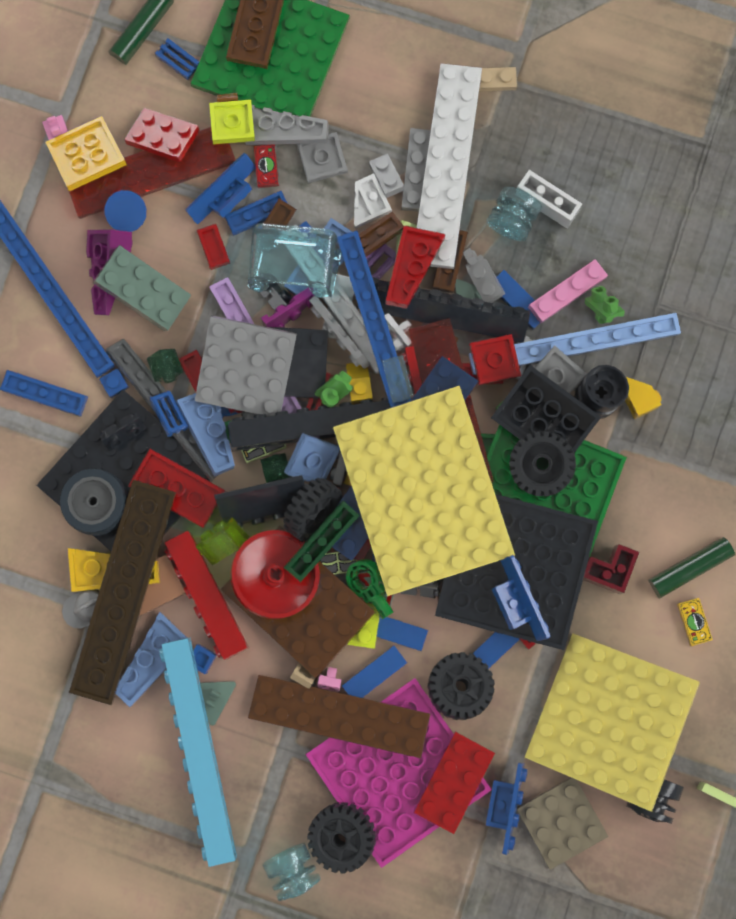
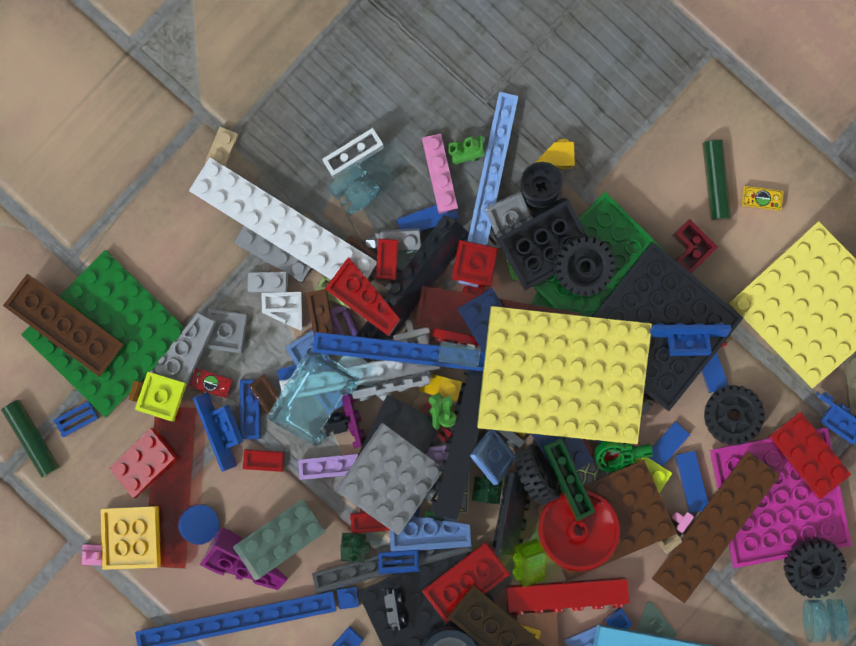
camera: 75 degrees left, 5 degrees up
none -> red tile [376,238,399,280]

